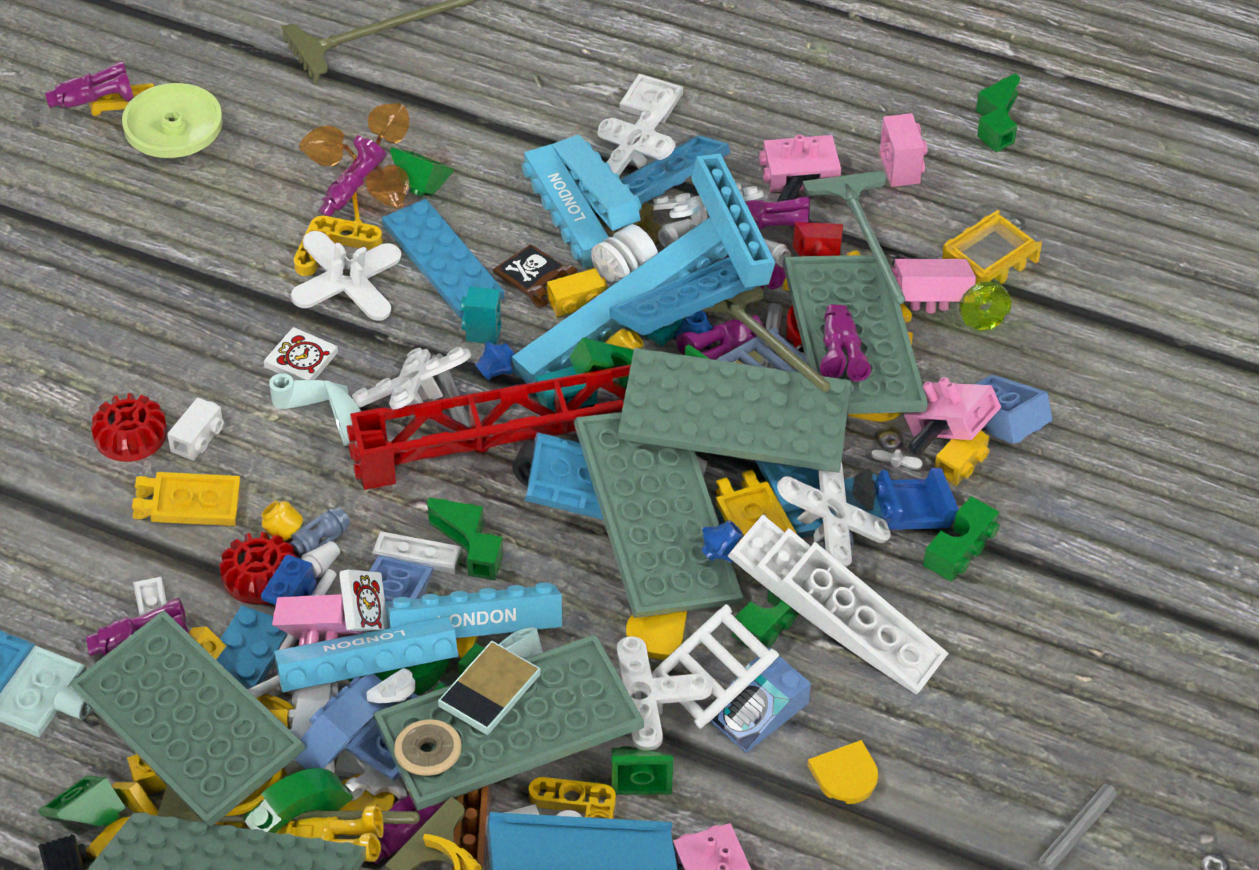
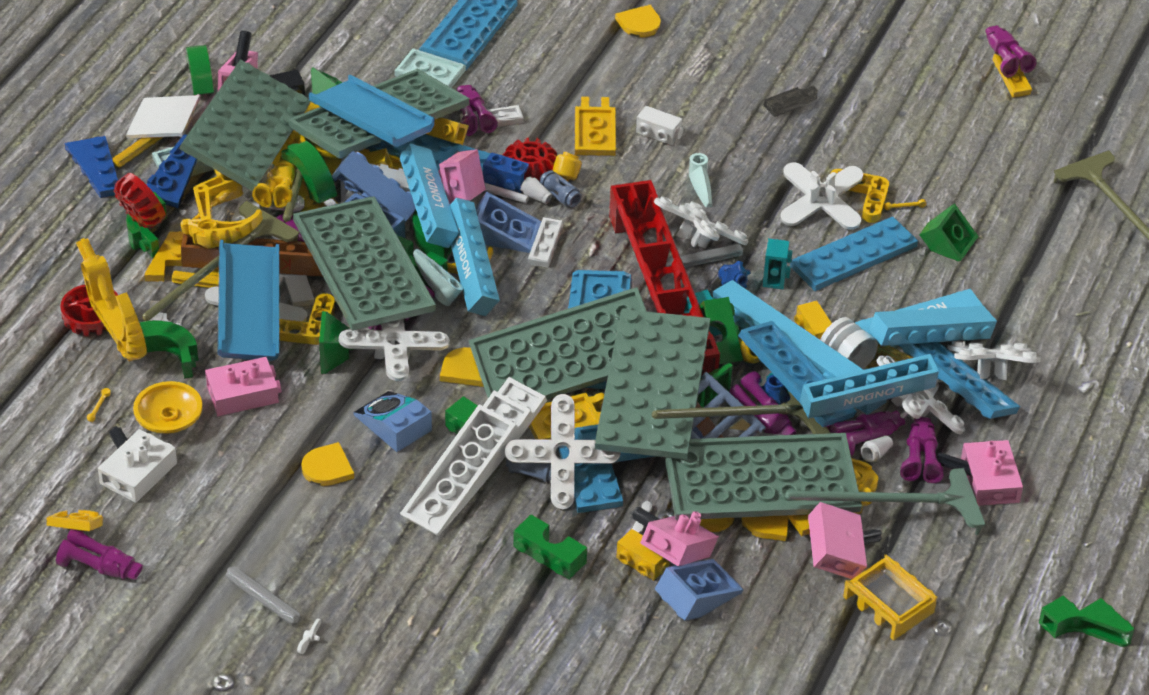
camera: 90 degrees right, 5 degrees down
red gear [91,393,167,462] -> none
yellowish green dish [122,83,223,158] -> none
white tile [264,327,338,380] -> none
clear orange plant [299,103,409,209] -> none
magenta piece [318,135,387,217] -> none
light aqua piece [324,381,361,446] -> none
white tile [339,570,388,632] -> none
white plate [367,668,415,703] -> none
wheel [394,719,462,776] -> none
green arch [427,497,503,581] -> none
tile [438,641,541,735] -> none
flag [493,244,577,309] -> none
white tile [620,74,683,123] -> none
white bar [651,604,779,729] -> none
blue rock [702,520,744,563] -> none
red torso [792,222,843,256] -> none
magenta piece [820,304,871,382] -> none
clear smoke slope [852,468,876,511] -> none
blue panel [874,468,959,530] -> none
bright pink brick [879,113,927,187] -> none
clear neon green tile [959,282,1012,330] -> none
none -> white piece [297,618,322,654]
none -> dark azure ladder [309,75,434,147]
none -> clear smoke hinge [764,85,818,117]

